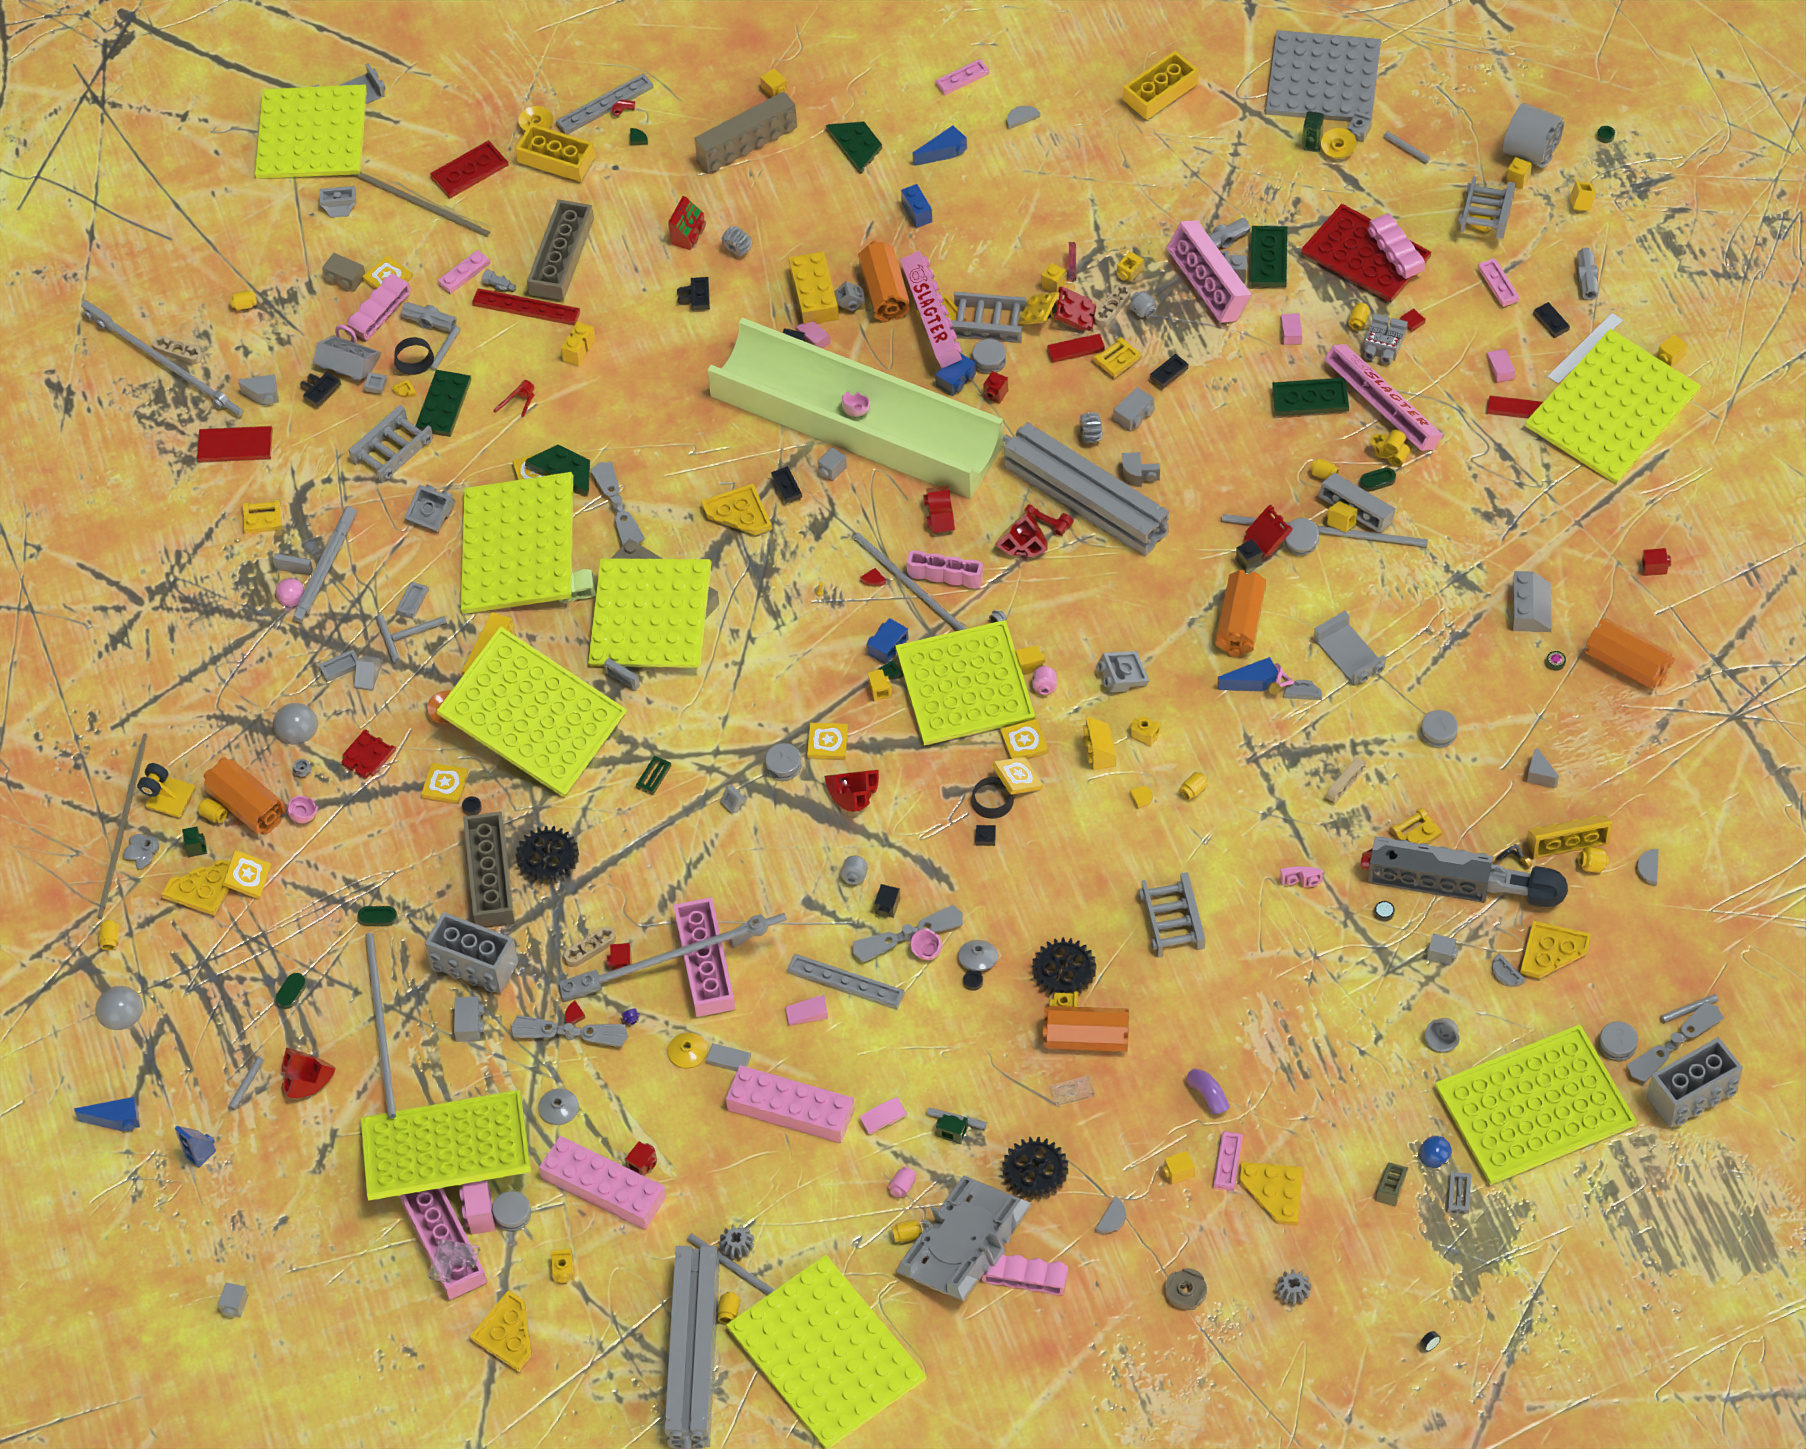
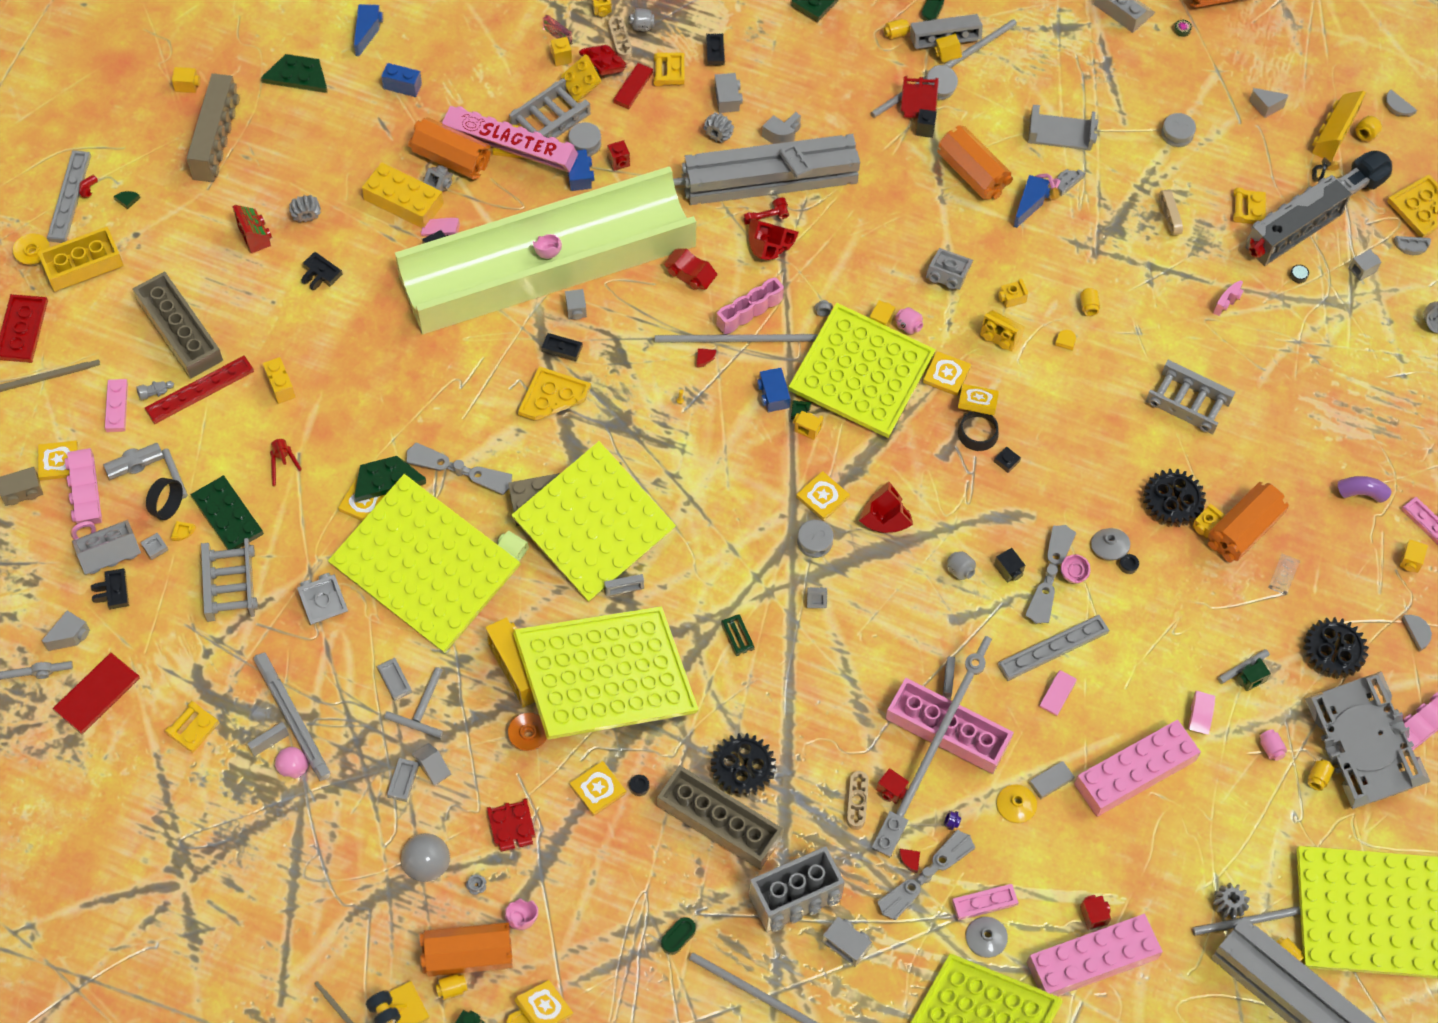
camera: 55 degrees left, 5 degrees up
none -> light grey plate [779,143,813,179]
none -> bright pink plate [952,884,1018,921]

